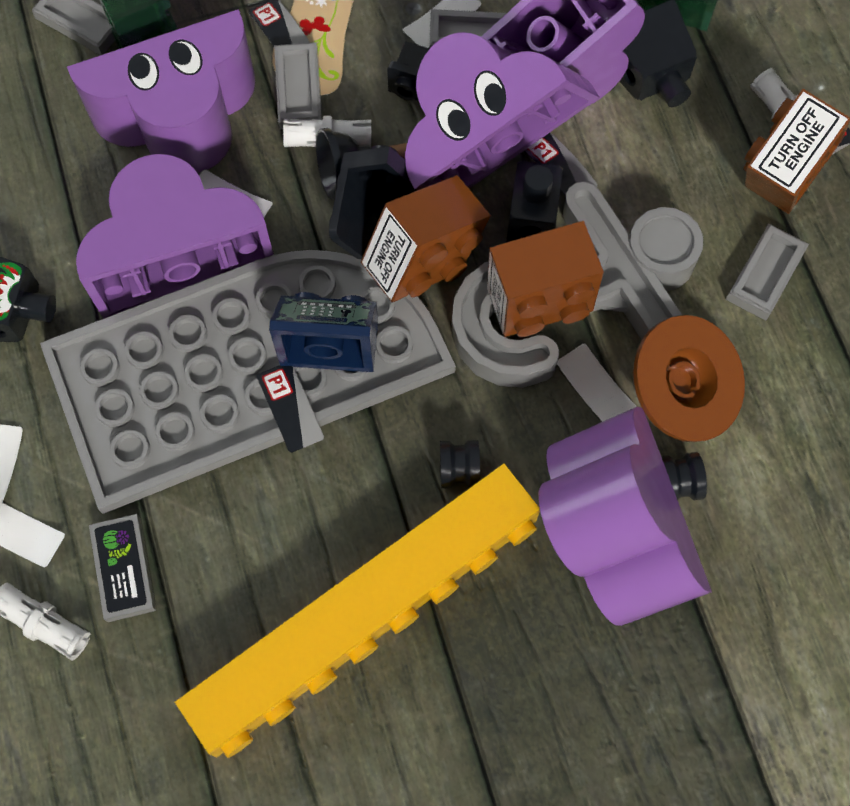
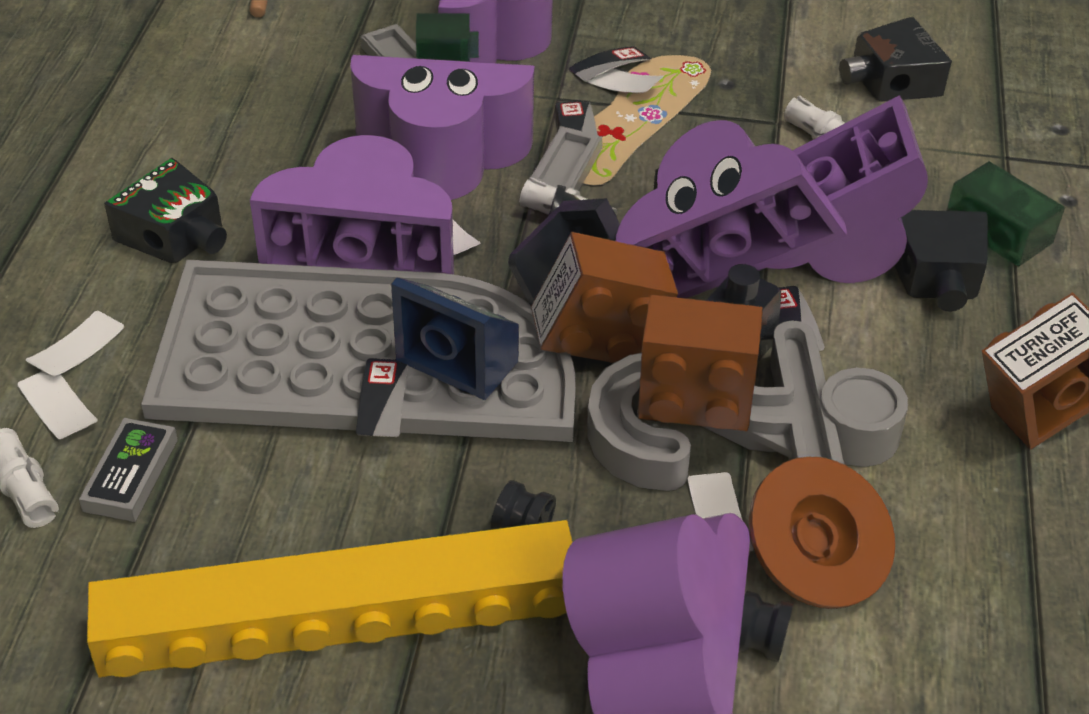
camera: 25 degrees right, 25 degrees down
light grey tile [726,224,809,321] -> none

